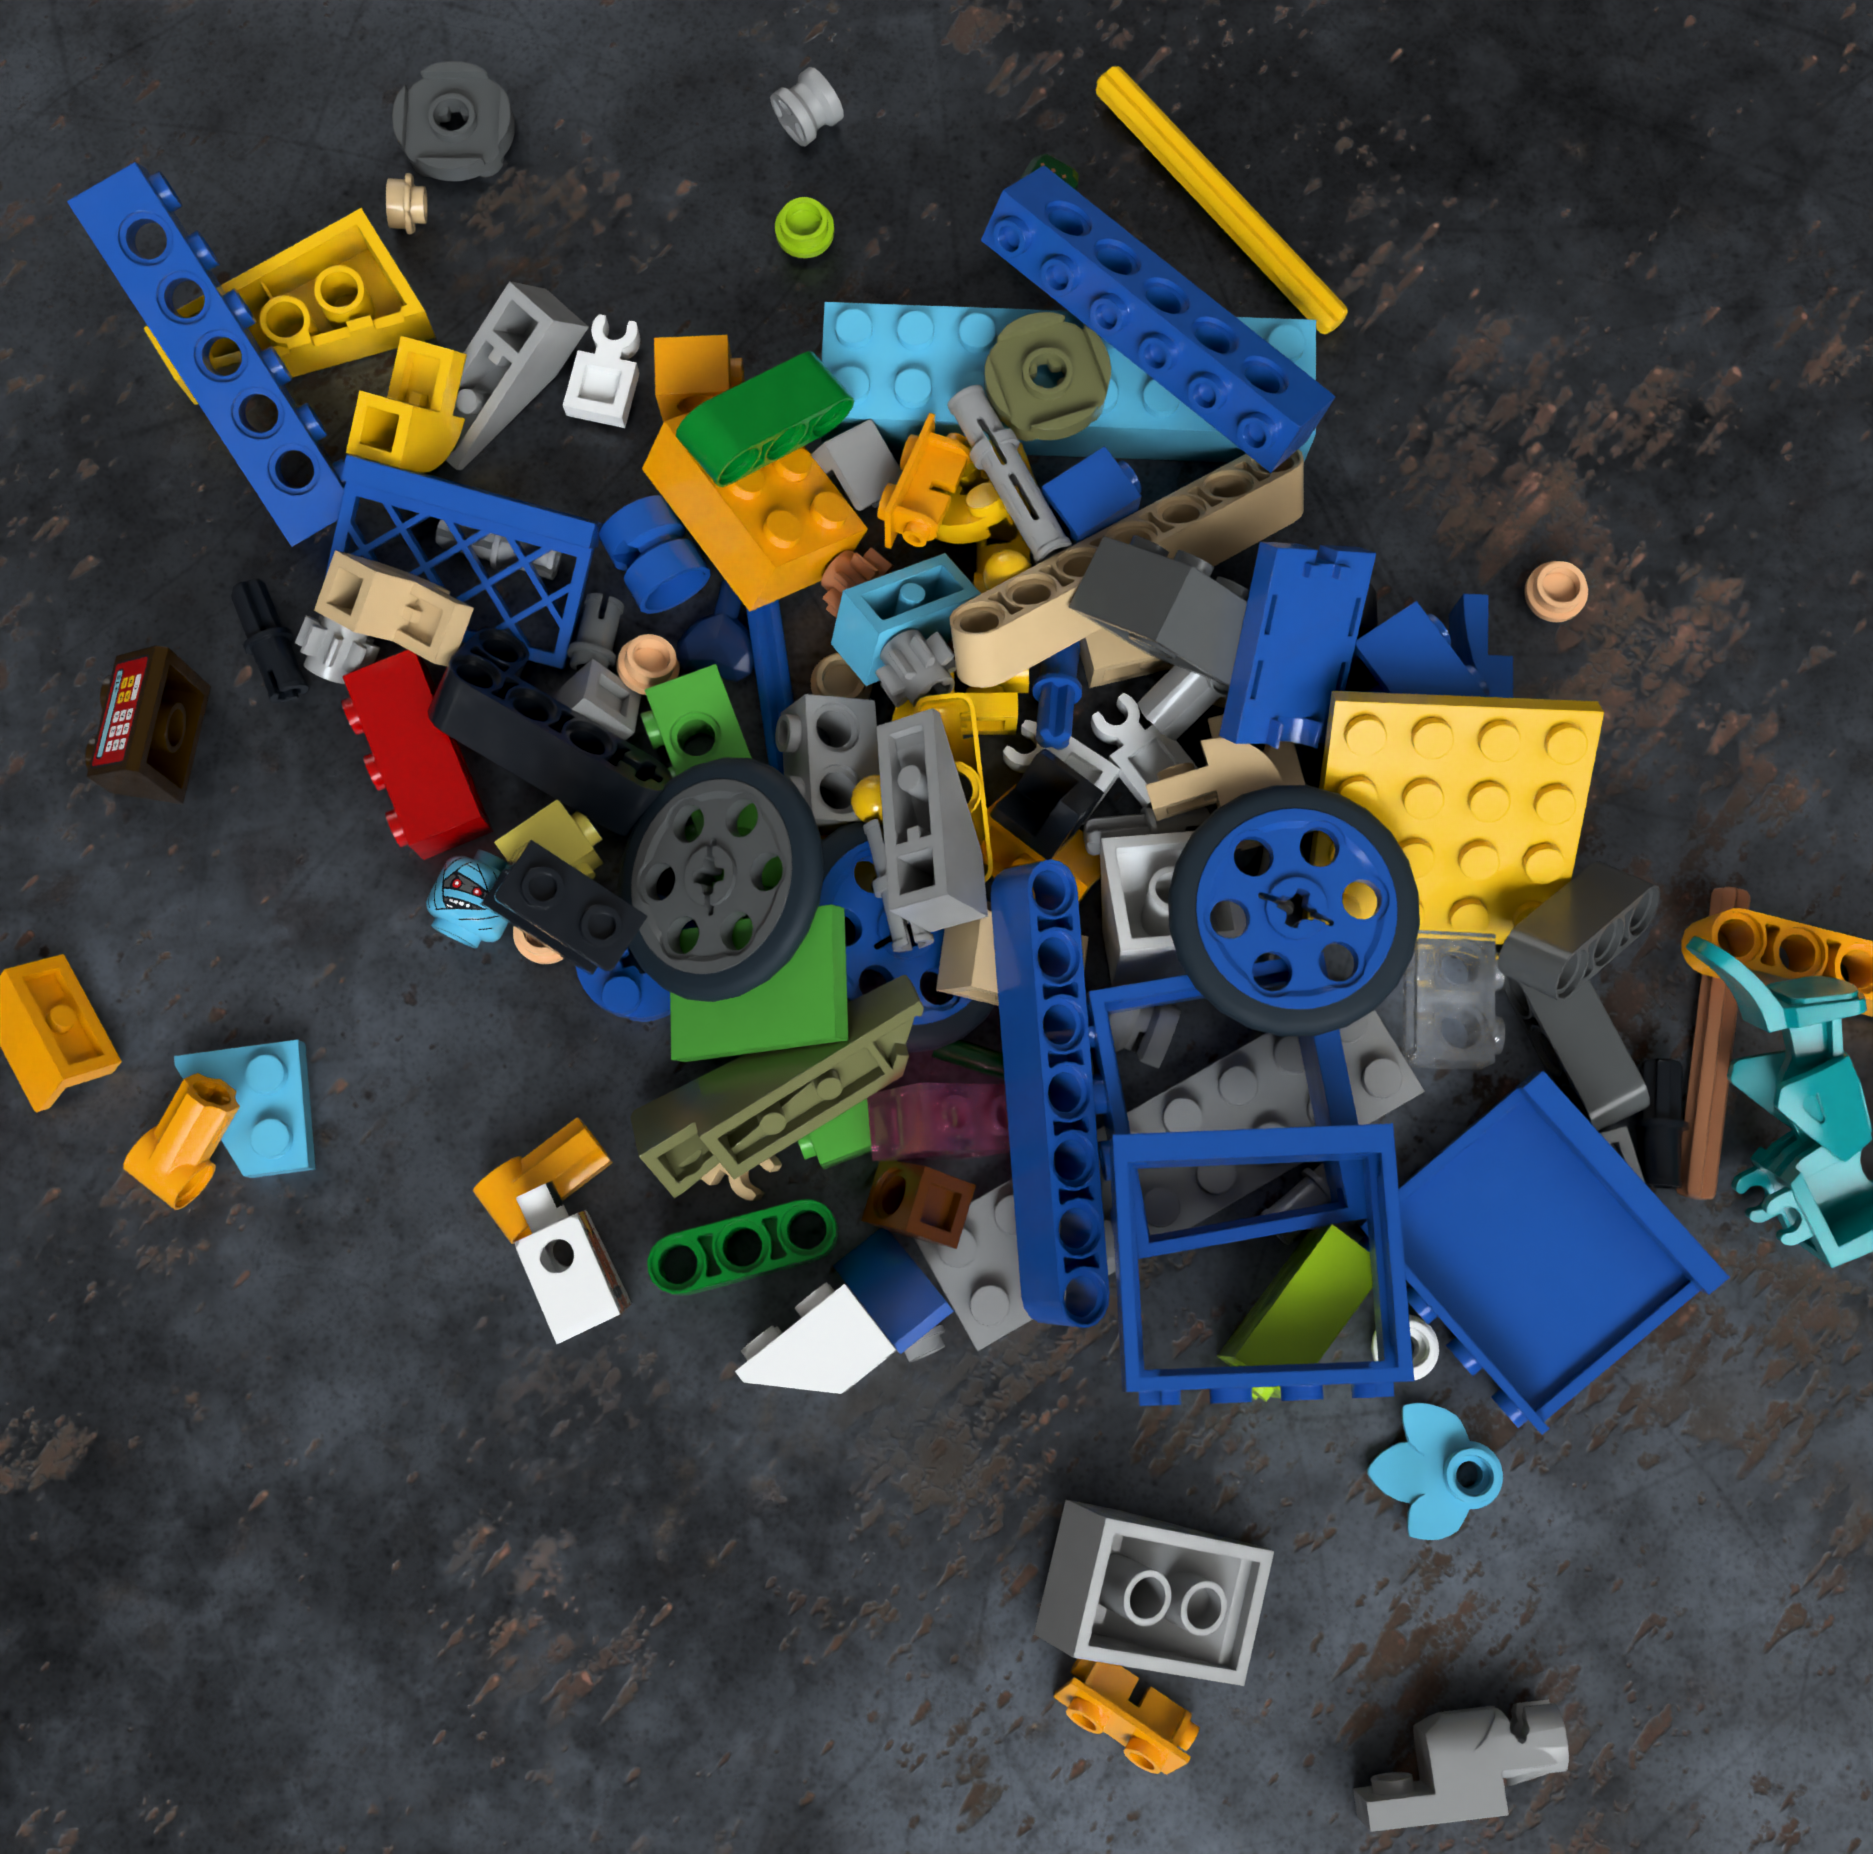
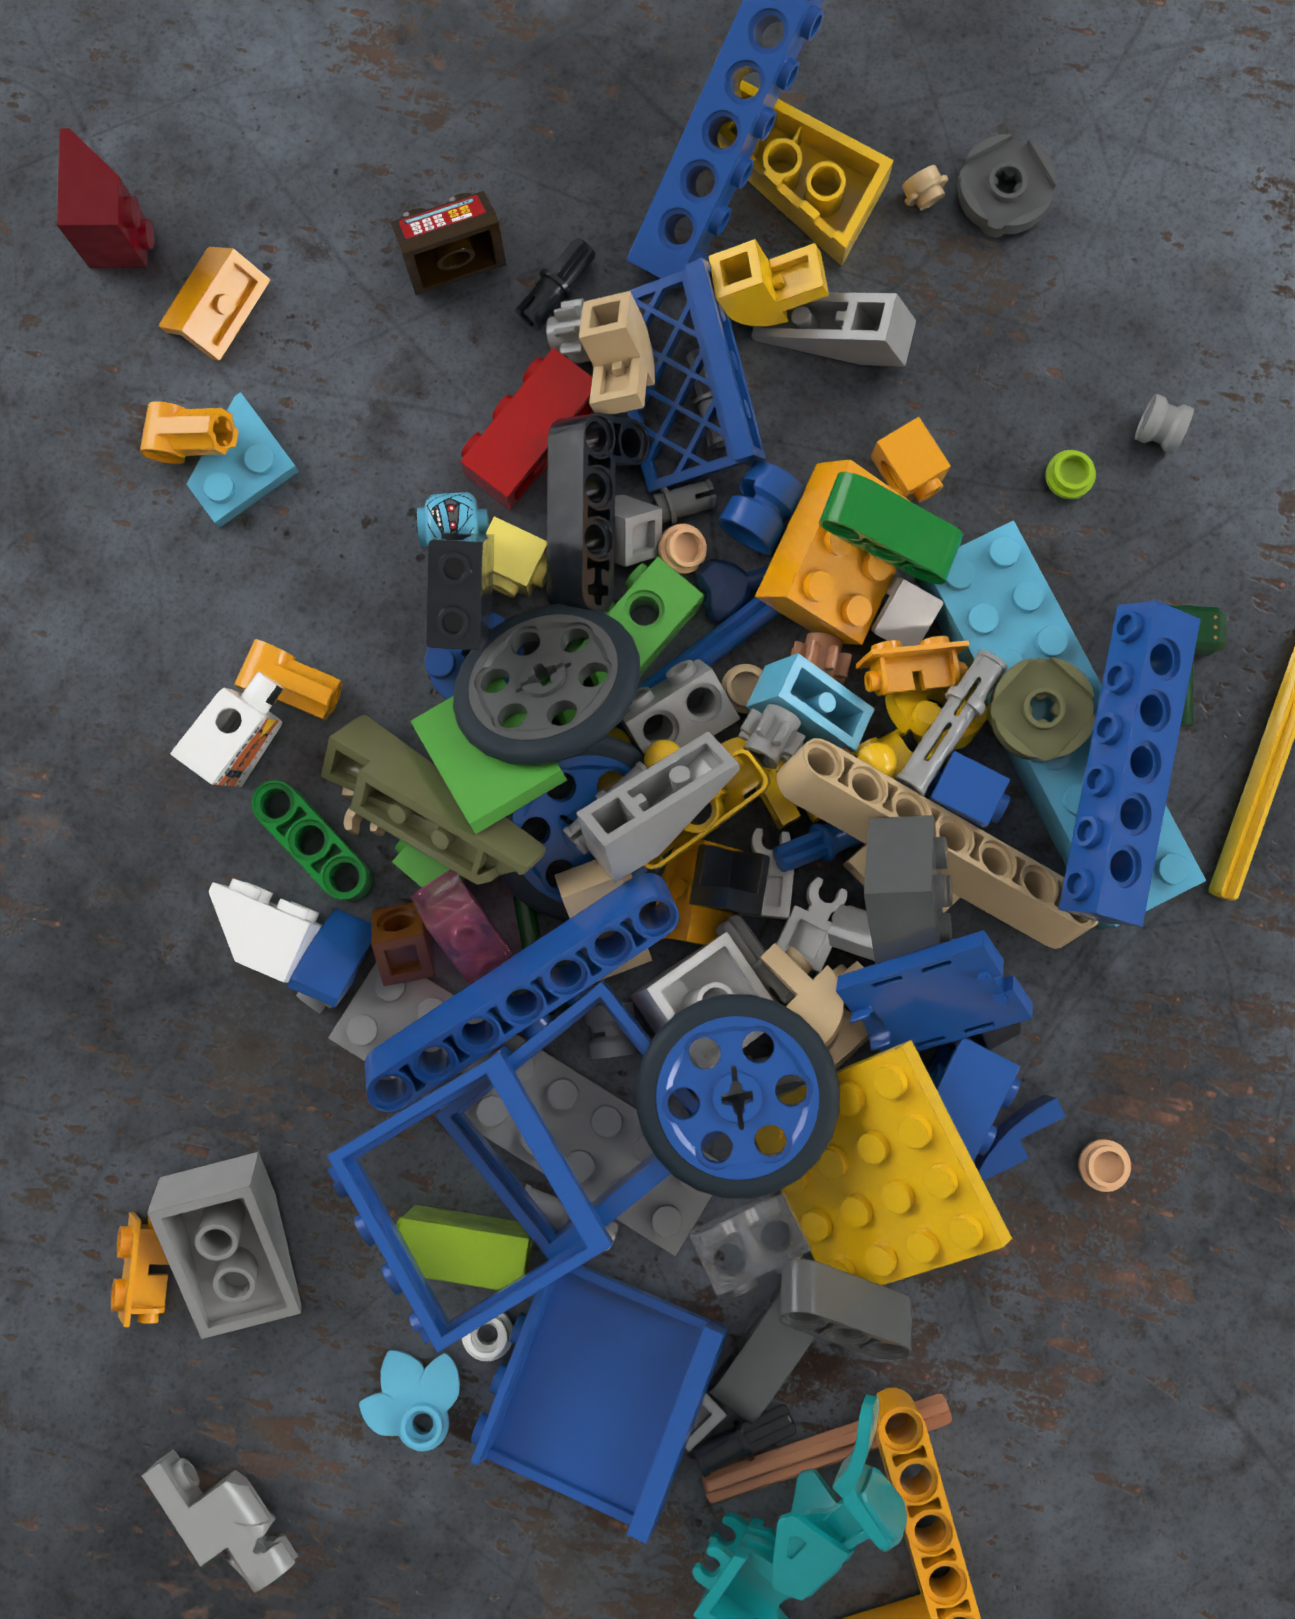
camera: 60 degrees right, 5 degrees up
white plate [563,314,641,428] -> none

